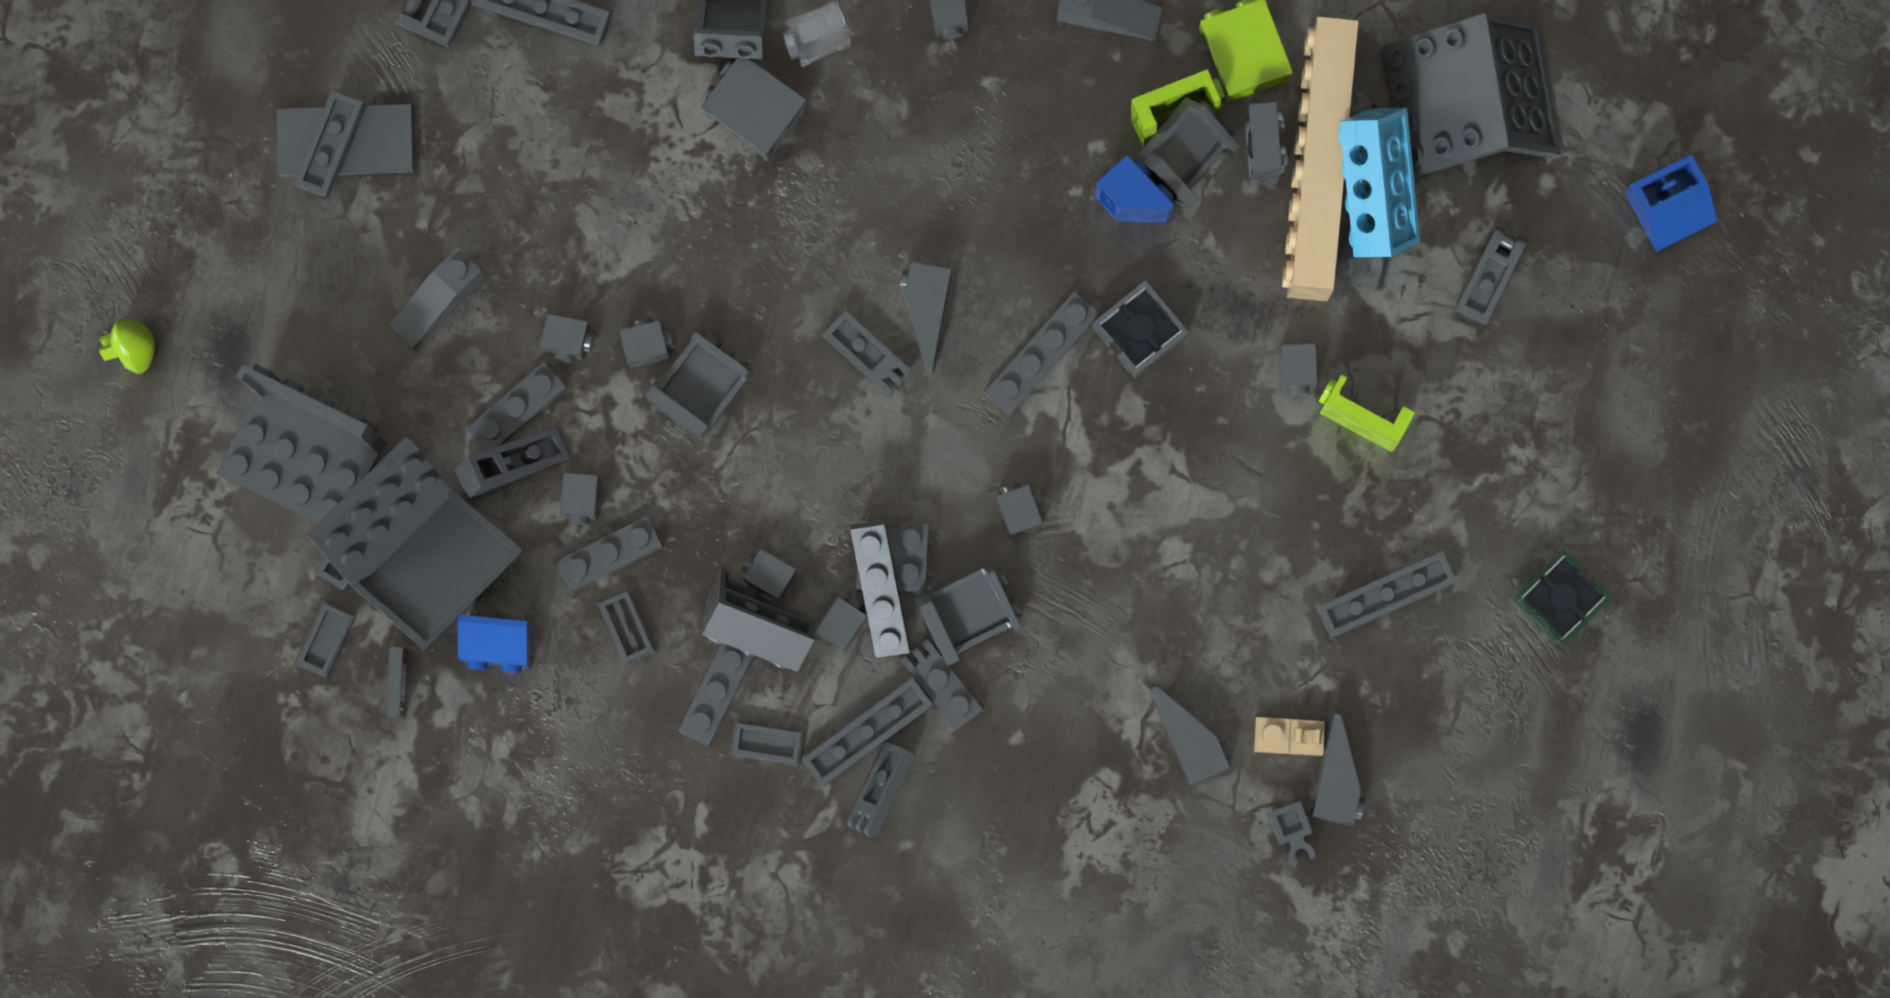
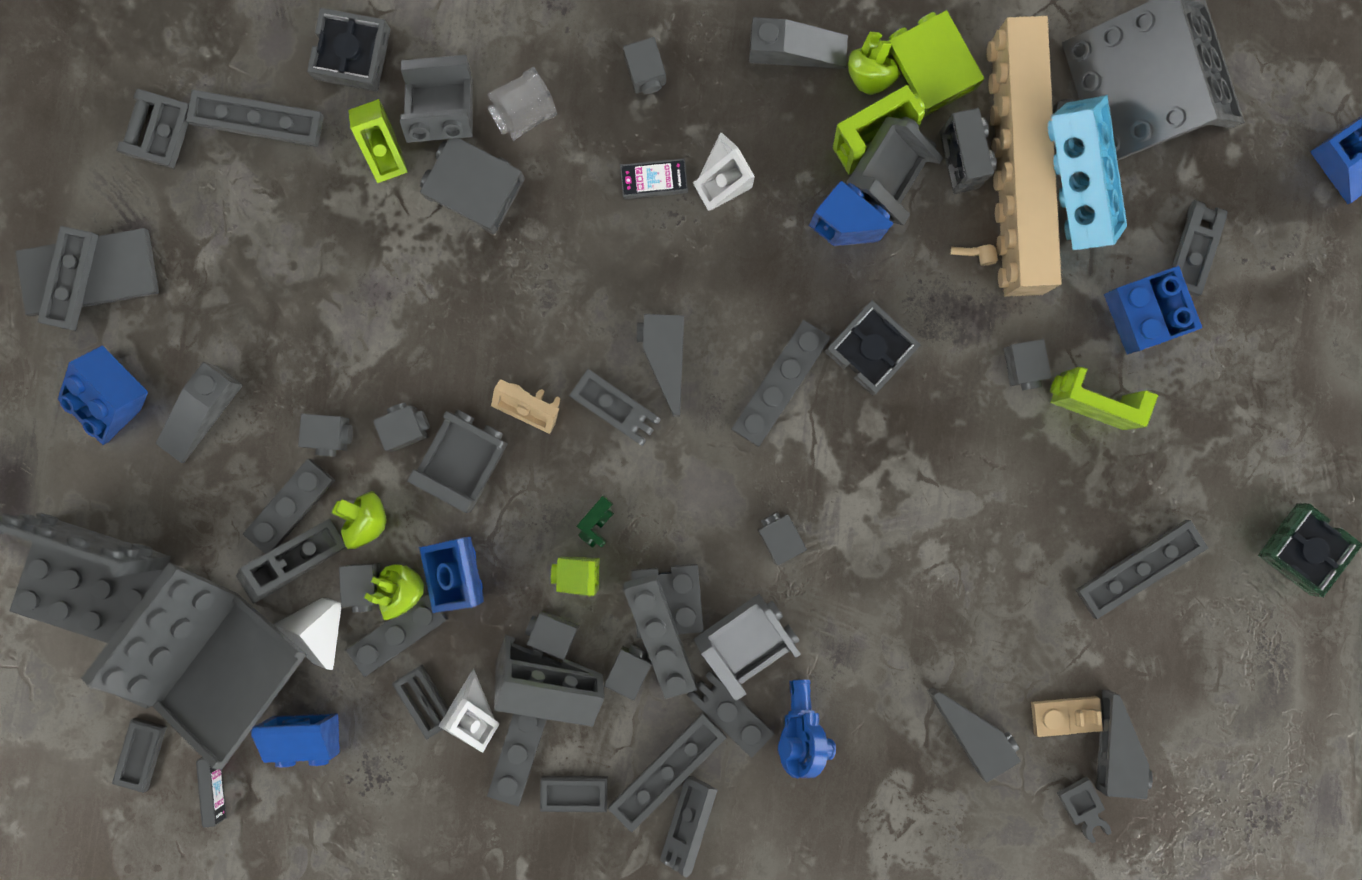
camera: 10 degrees left, 5 degrees up
none -> blue slope [58,345,148,445]
none -> white slope [273,598,341,670]
none -> lime piece [331,491,386,549]
none -> lime slope [348,99,408,183]
none -> lime piece [364,564,424,620]
none -> blue slope [419,537,484,613]
none -> white slope [438,668,500,753]
none -> tan plate [491,379,560,434]
none -> lime slope [551,557,600,596]
none -> dark green bracket [576,495,614,548]
none -> tile [620,158,688,199]
none -> white slope [693,133,755,211]
none -> blue pin [778,680,836,778]
none -> lime piece [848,31,900,95]
none -> tan hand [950,244,998,266]
none -> blue slope [1104,266,1203,355]

